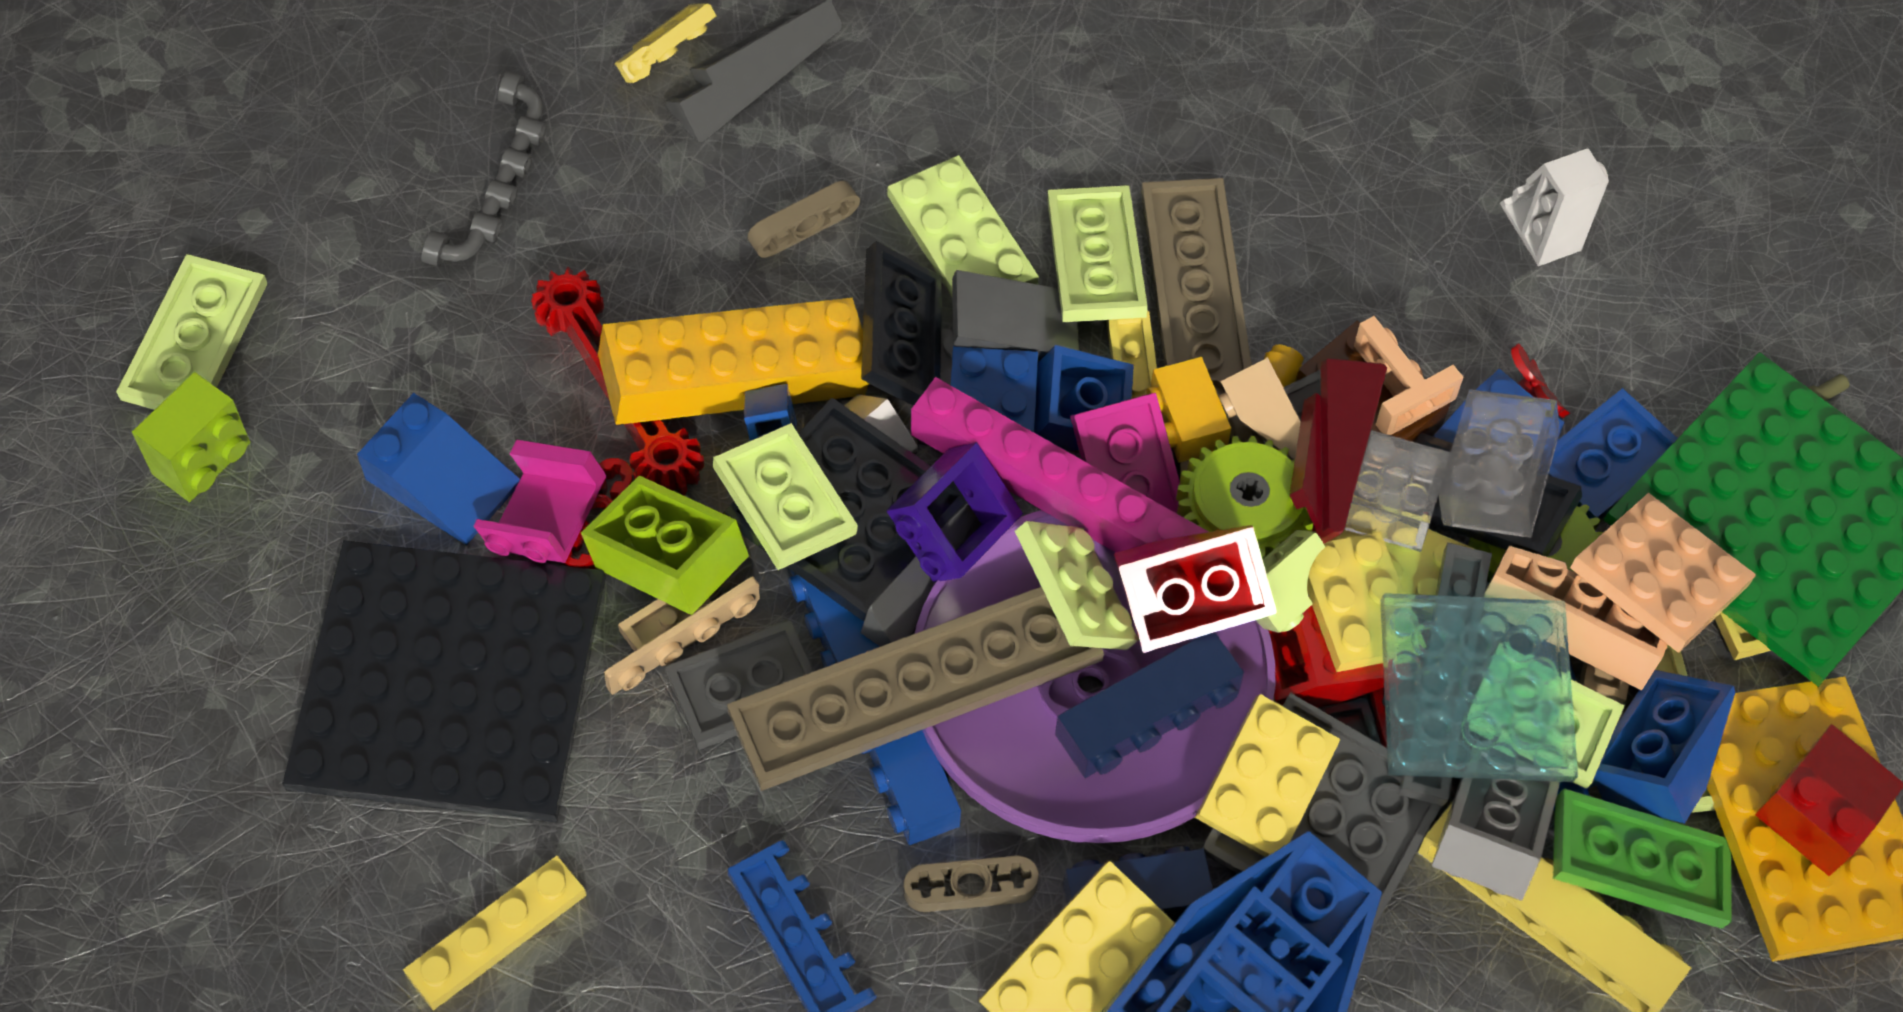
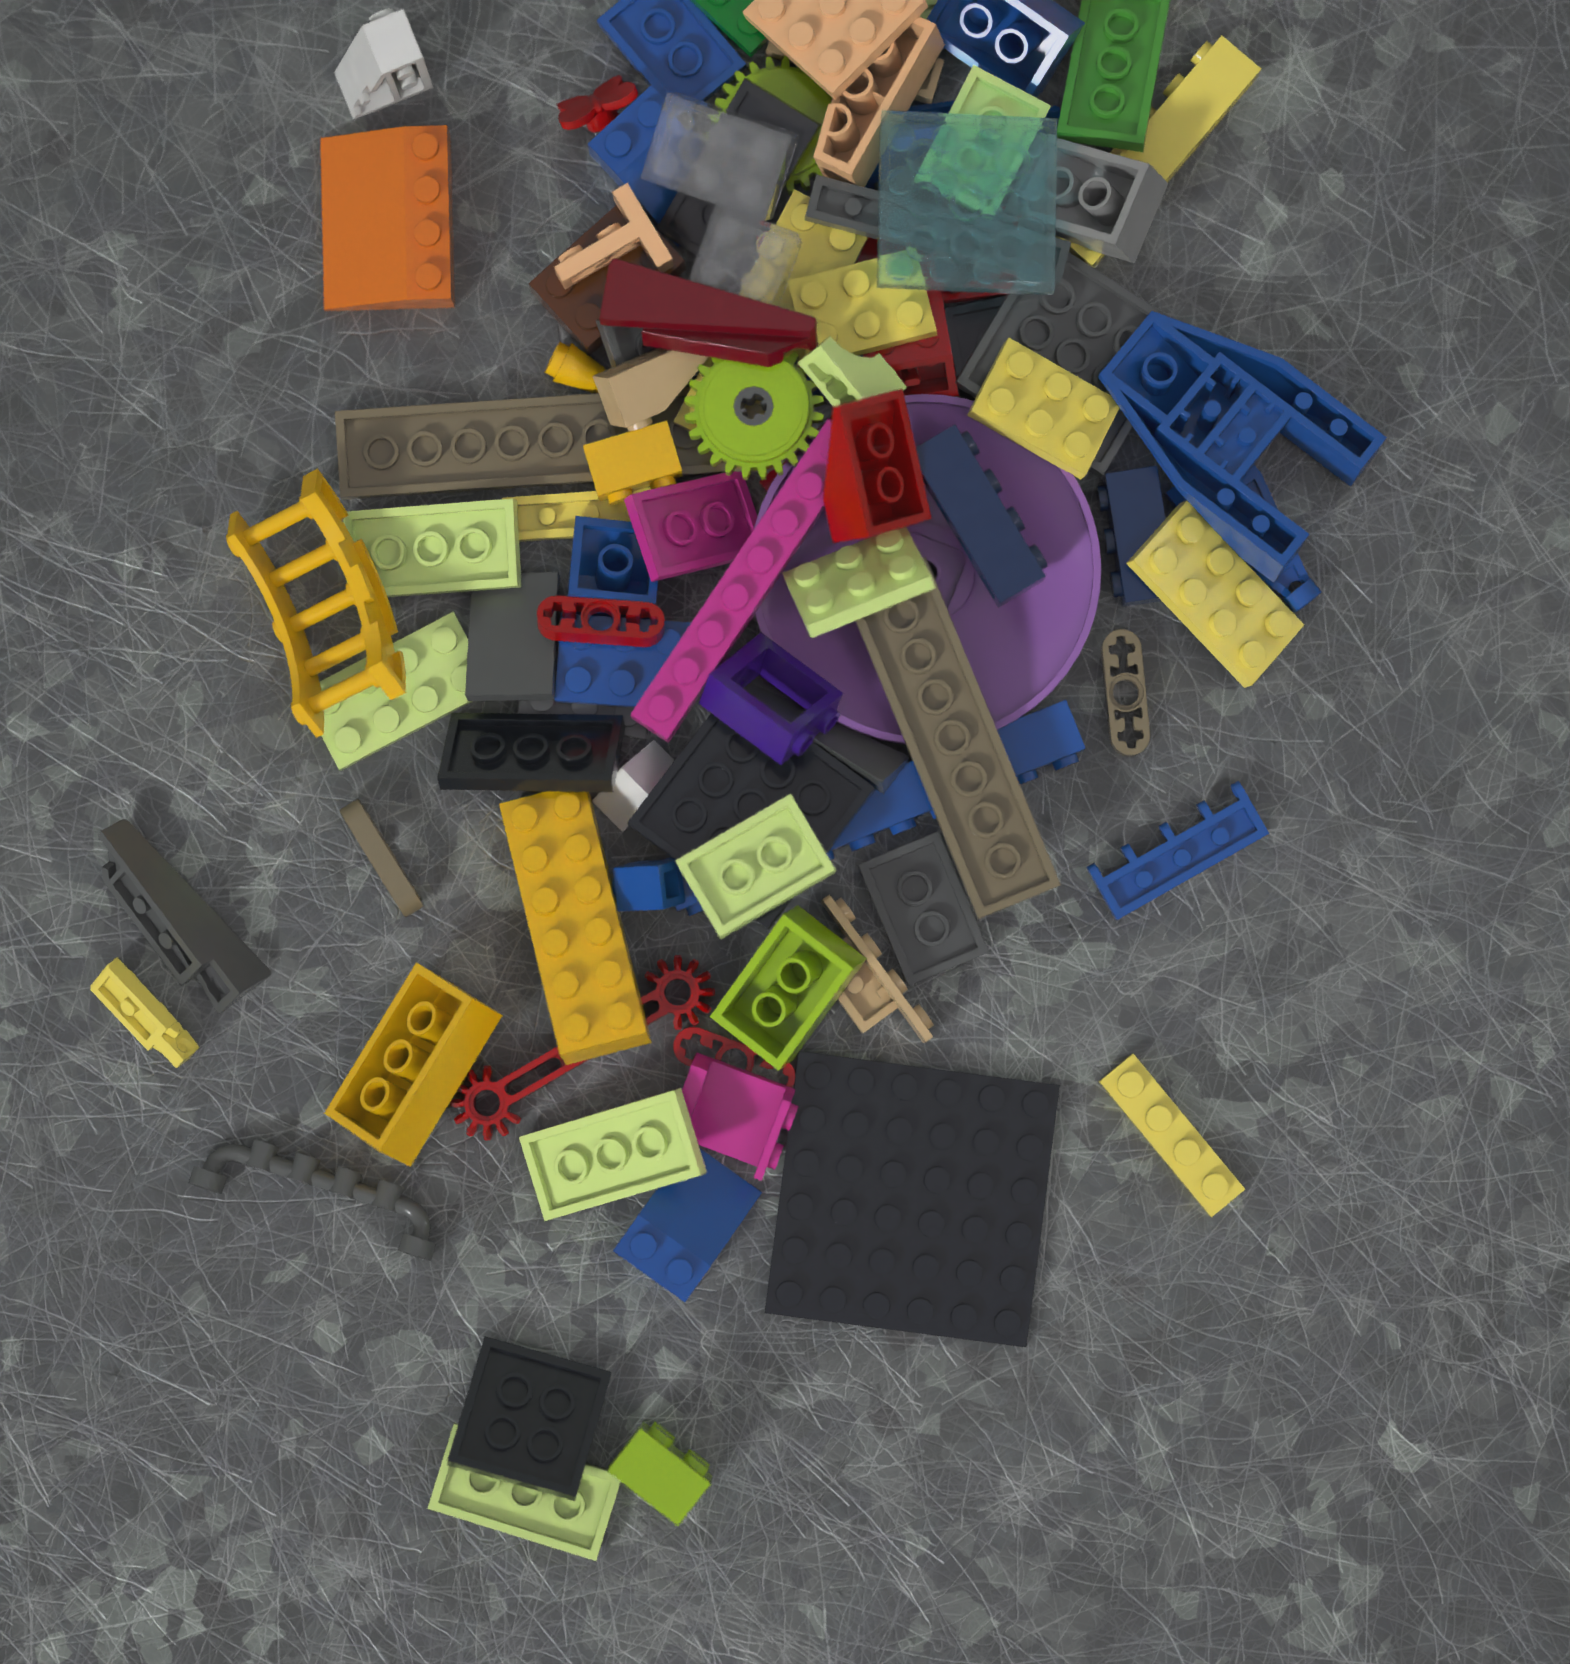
camera: 90 degrees left, 25 degrees up
none -> yellow fence [226,468,406,738]
none -> orange slope [320,125,455,311]
none -> yellow brick [324,962,503,1167]
none -> black plate [447,1336,612,1501]
none -> yellowish green plate [519,1088,707,1221]
none -> red beam [537,596,665,647]

